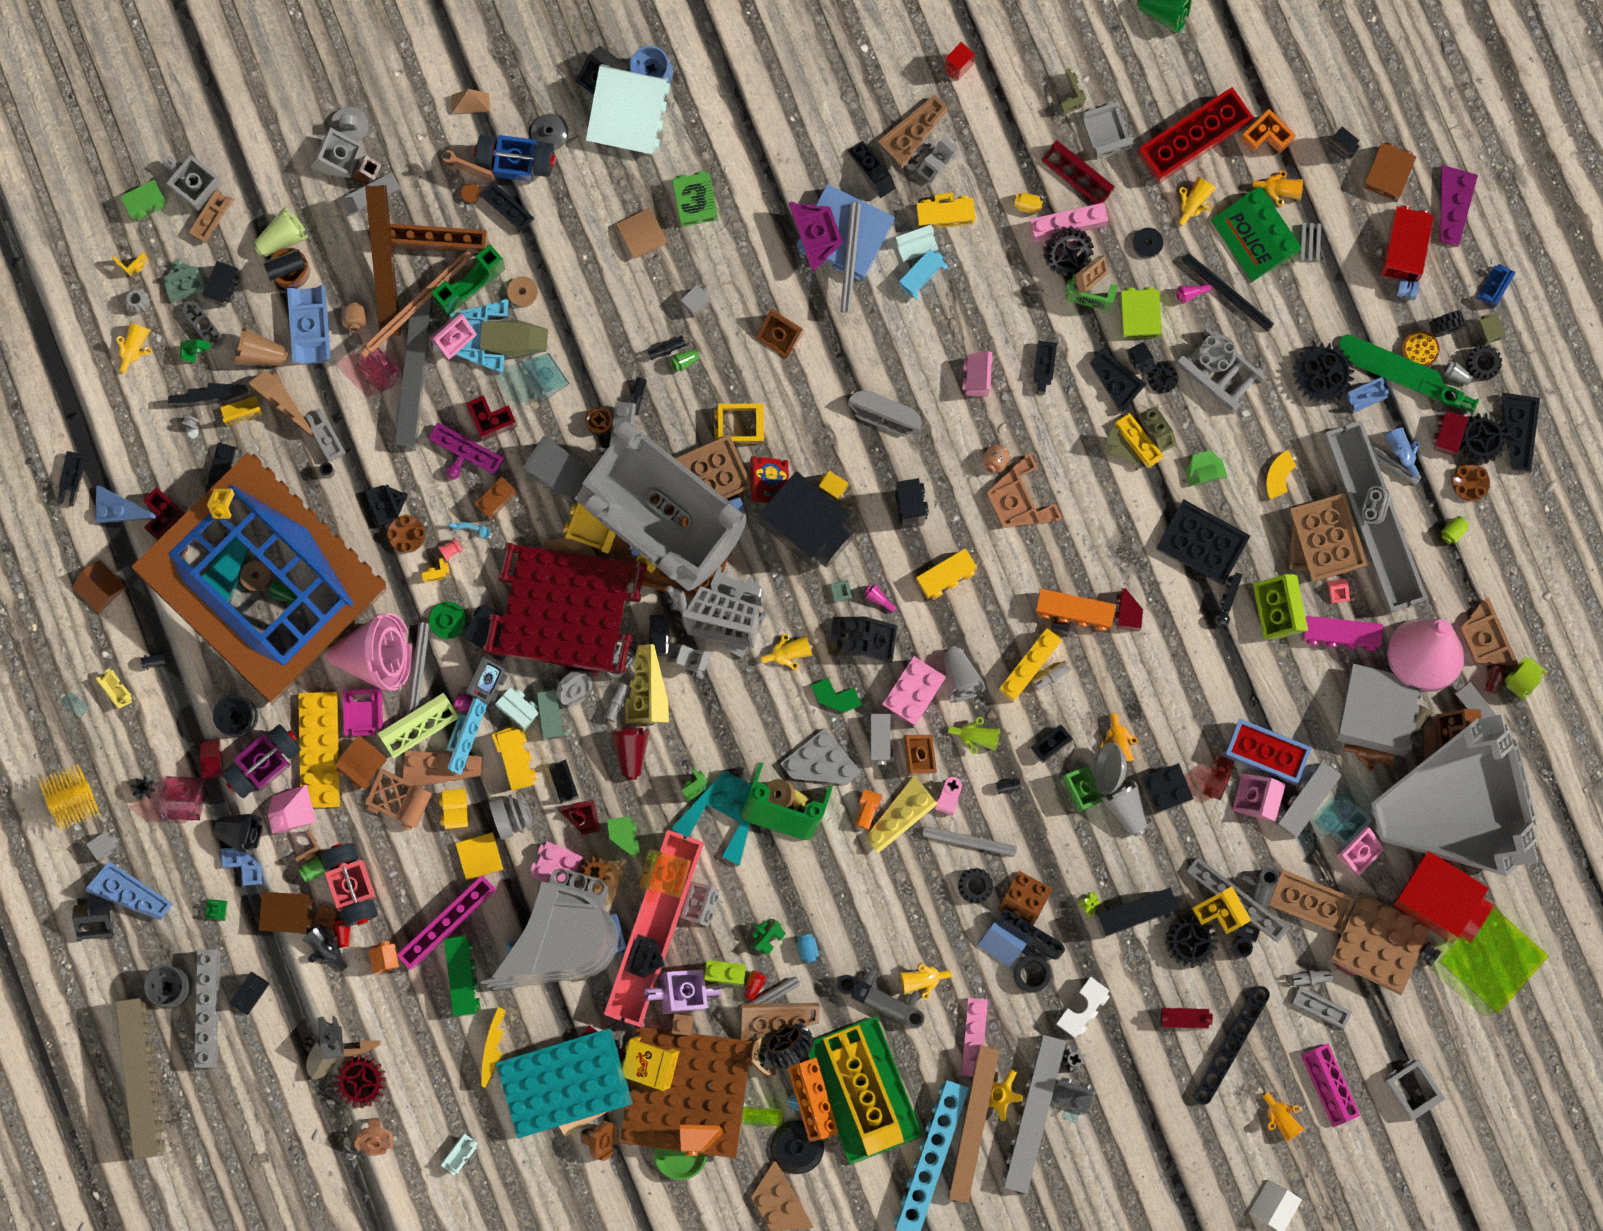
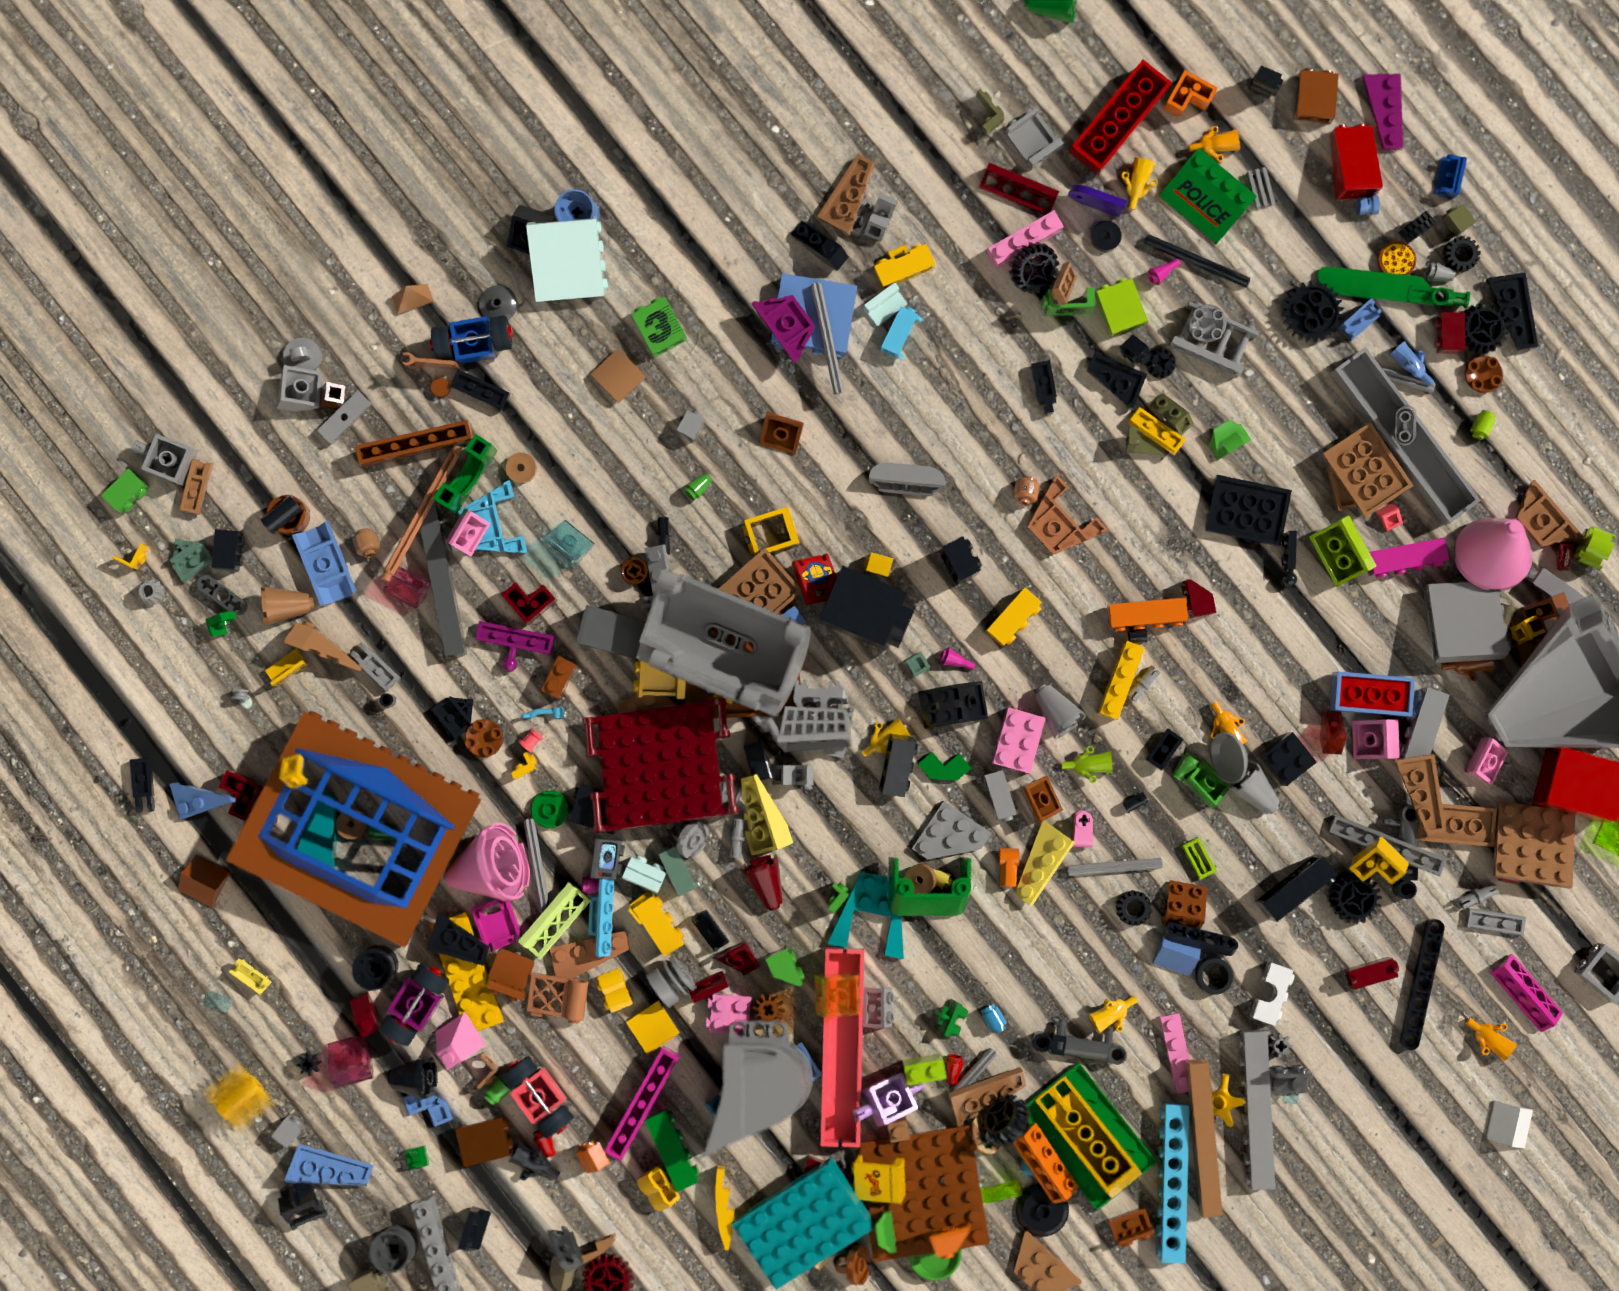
camera: 20 degrees left, 5 degrees up
yellow piece [116,322,152,373] -> none
black pin [141,653,166,670] -> none
black slope [168,383,249,407] -> none
black hinge [205,443,237,494] -> none
yellowish green cone [254,207,308,256] -> none
dark orange tile [313,904,339,930] -> none
reddish brown tile [365,185,401,337] -> none
olive piece [480,320,548,358] -> none
black slope [625,934,665,978] -> none
black pin [647,335,687,360] -> none
red brick [944,42,975,81] -> none
bright pink slope [962,352,992,397] -> none
yellow brick [1014,192,1043,215] -> none
lime plant [1079,892,1100,917] -> none
yellow tile [1266,450,1296,500] -> none
clear light blue slope [1315,795,1373,849] -> none
black wheel [1418,942,1441,967] -> none
none -> black wing [427,912,490,966]
none -> yellow brick [637,1167,680,1212]
none -> dark red tile [688,971,729,1003]
none -> bright green slope [875,1210,897,1253]
none -> black brick [879,734,918,797]
none -> dark purple tile [1068,184,1127,217]
none -> dark orange bracket [1108,1207,1155,1247]
none -> bright green cone [1172,752,1199,781]
none -> lime tile [1181,837,1217,880]
none -> medium nougat wing [1394,754,1446,834]
none -> yellow window [1510,615,1545,645]

